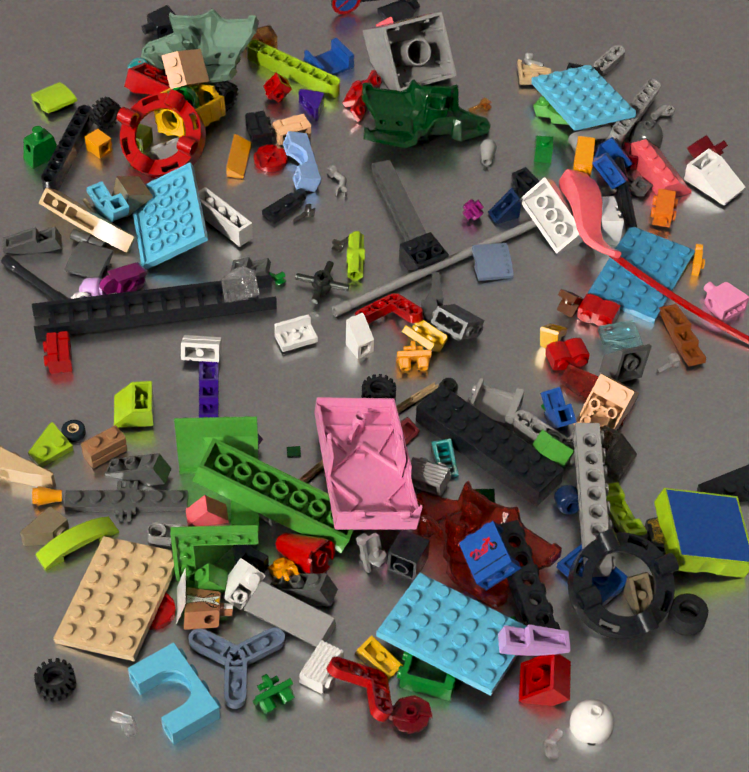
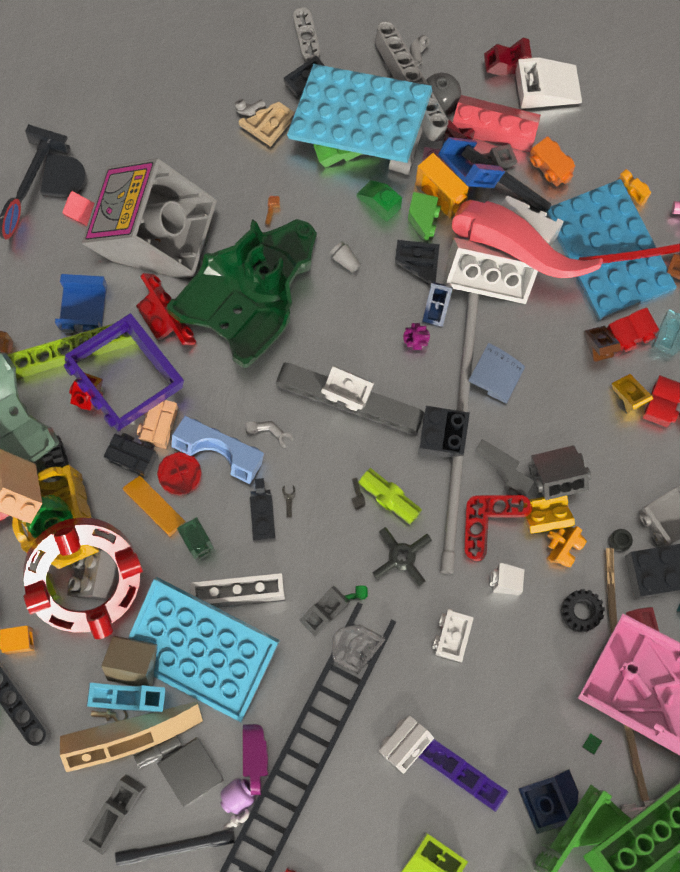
camera: 50 degrees left, 25 degrees up
dark purple slope [299,89,324,121] -> none
none -> dark purple window [64,313,184,431]
none -> clear green brick [177,517,214,559]
none -> white bracket [321,365,374,411]
none -> bright green slope [408,192,441,243]

